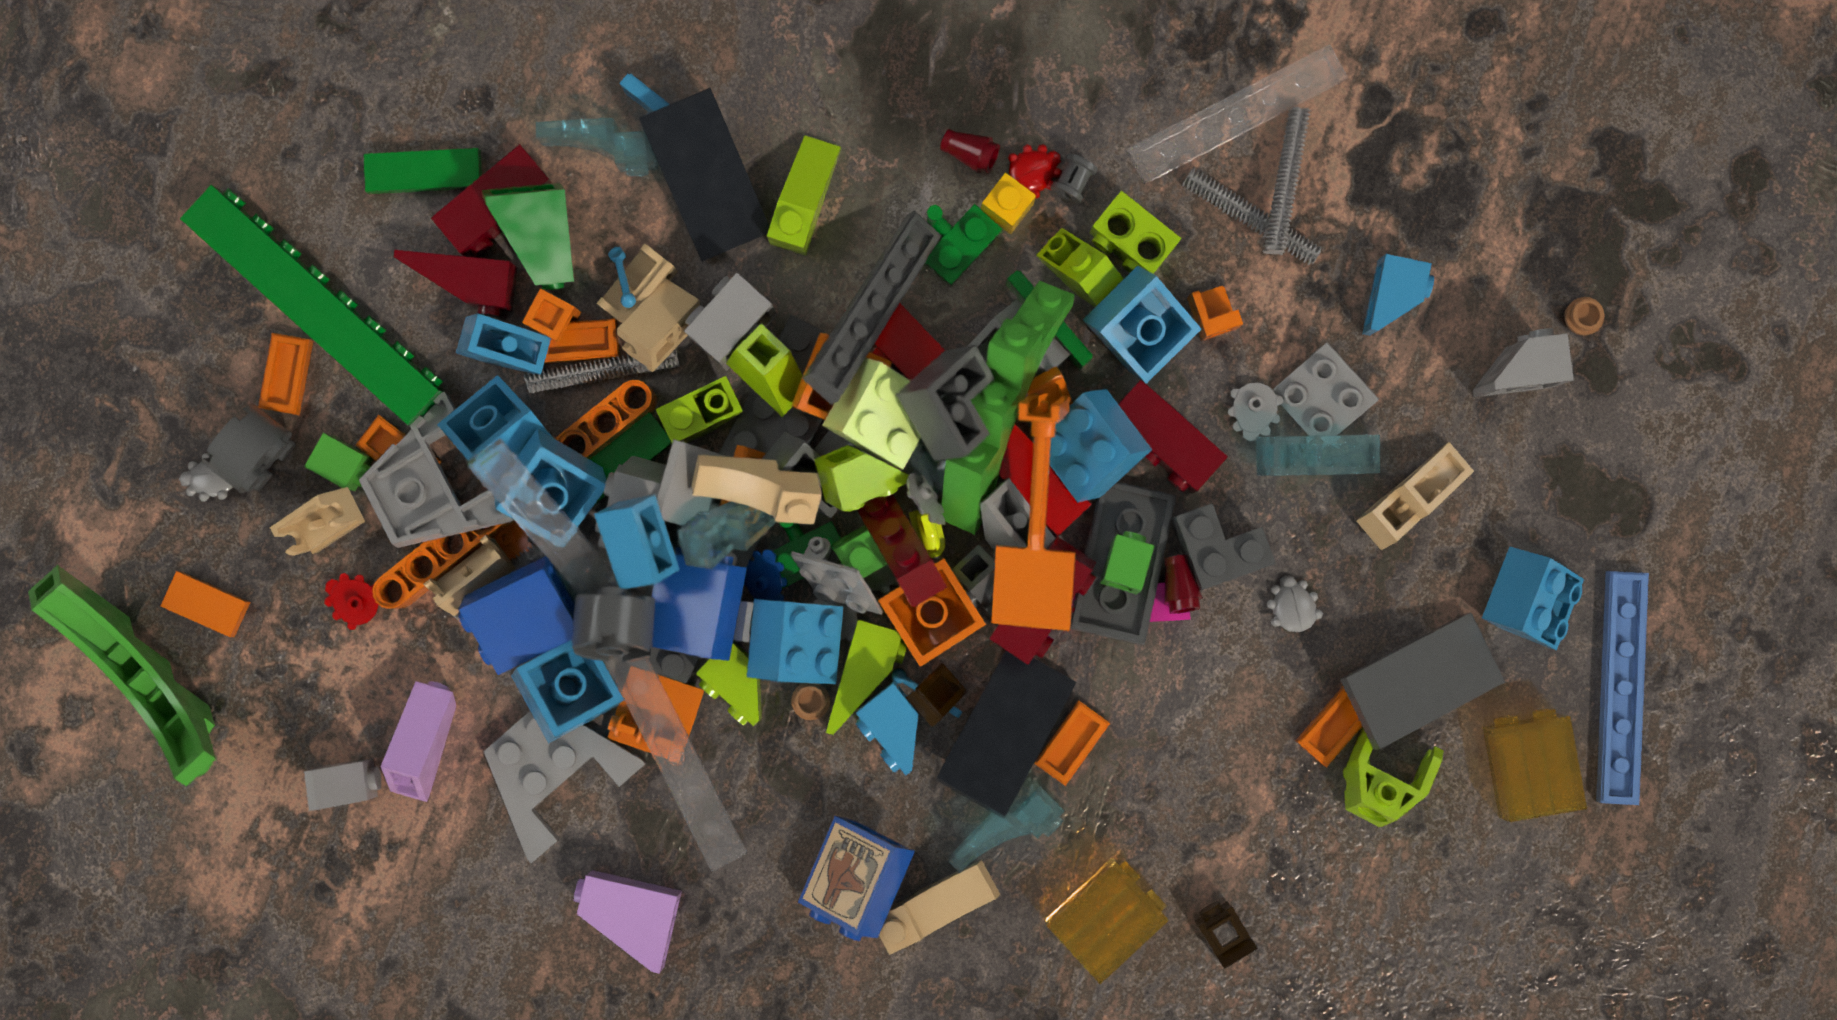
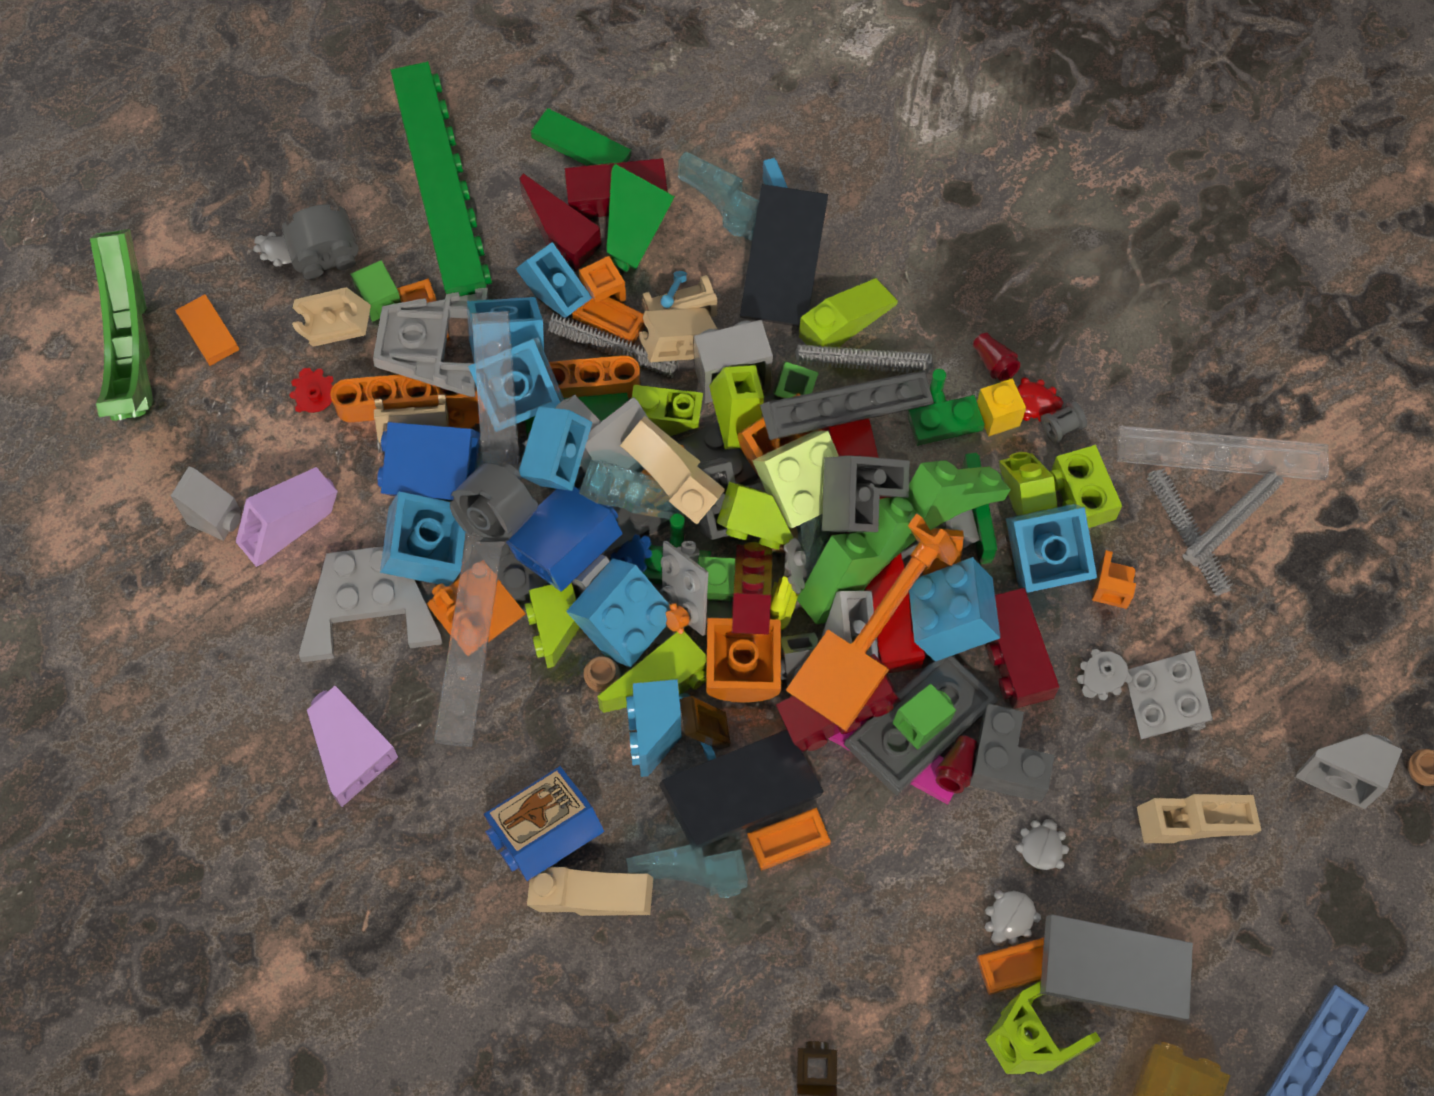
camera: 30 degrees right, 20 degrees down
orange tile [258,333,313,416] -> none
clear yellow brick [1045,857,1169,984] -> none
clear light blue slope [1256,435,1380,476] -> none
dark azure slope [1362,254,1434,336] -> none
dark azure slope [1482,546,1584,651] -> none
none -> orange piece [665,603,690,634]
none -> bright green brick [773,360,819,398]
none -> light grey axle [795,344,933,374]
none -> light grey piece [984,890,1041,946]

